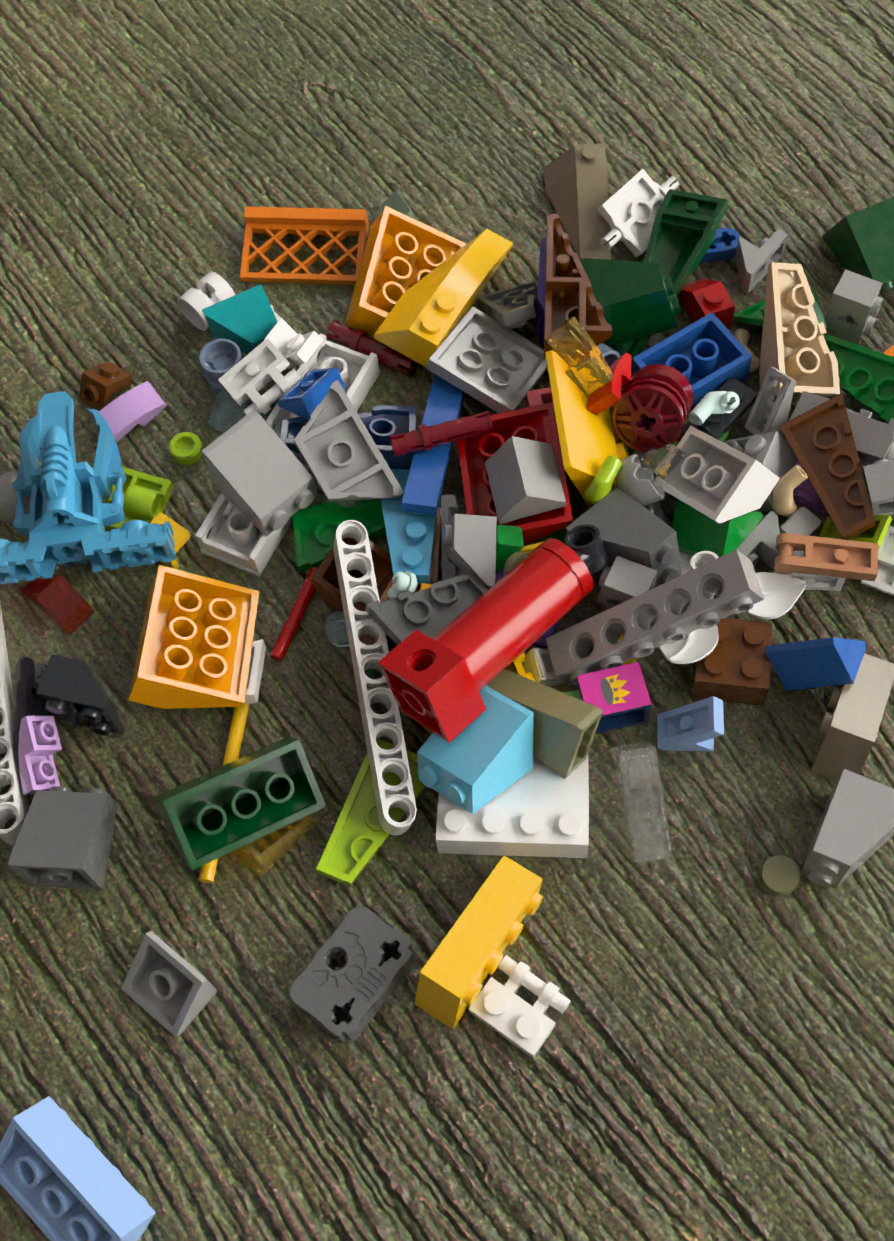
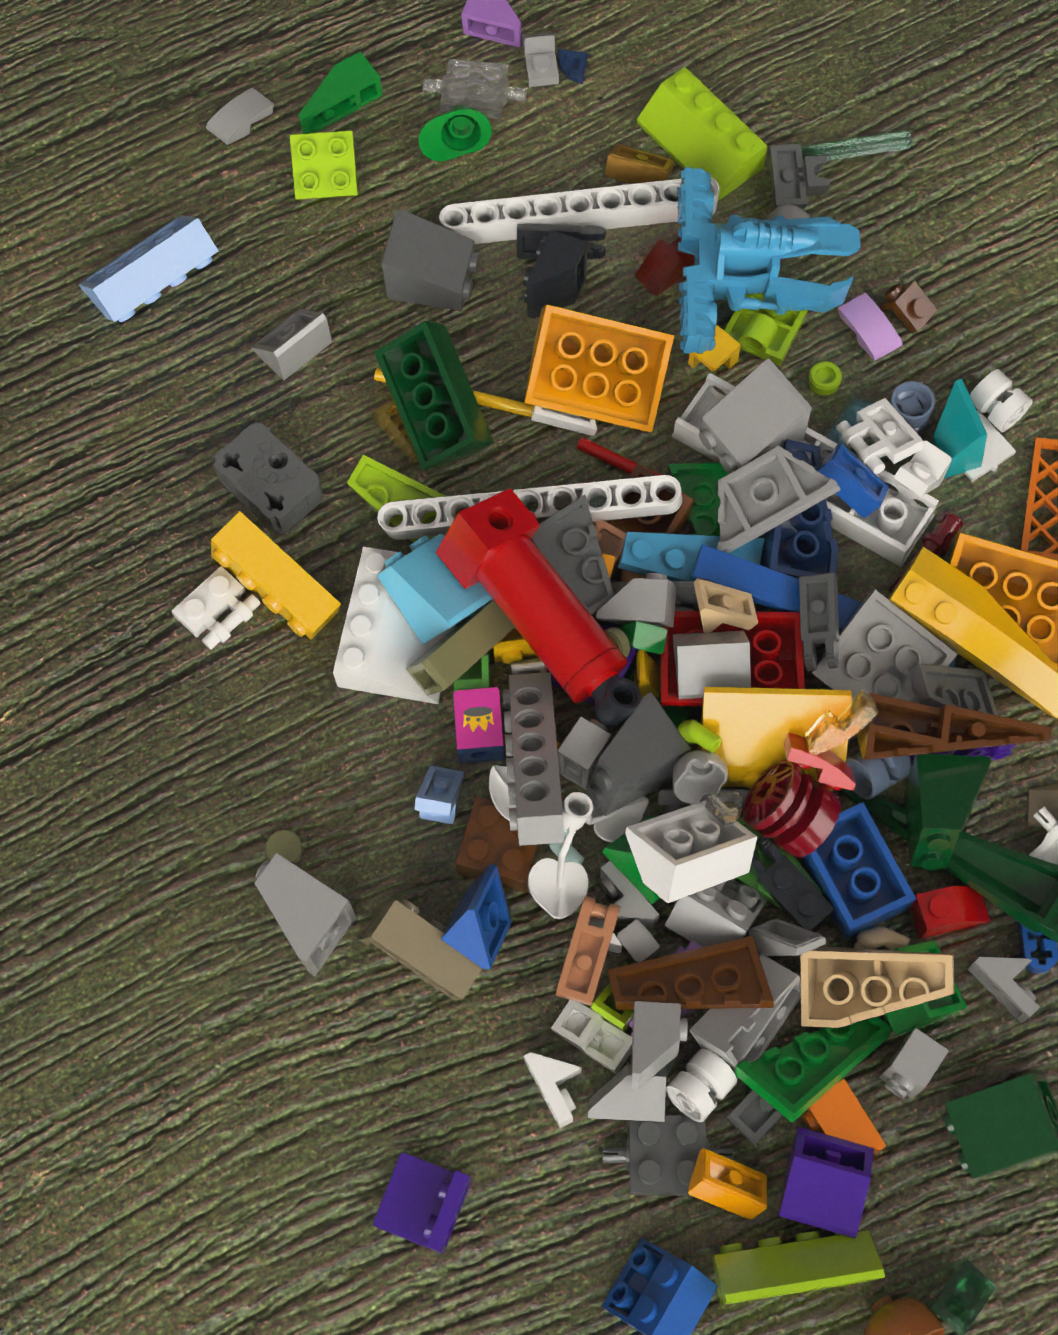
camera: 95 degrees right, 5 degrees up
lavender slope [18,716,62,795] -> none
light aqua arm [388,570,417,600] -> none
dark red pin [389,411,494,457] -> none
clear slope [612,742,673,863] -> none
light aqua arm [689,391,740,425] -> none
tan arm [772,465,808,517] -> none
none -> tan slope [694,578,758,633]
none -> dark grey hinge [799,572,839,671]

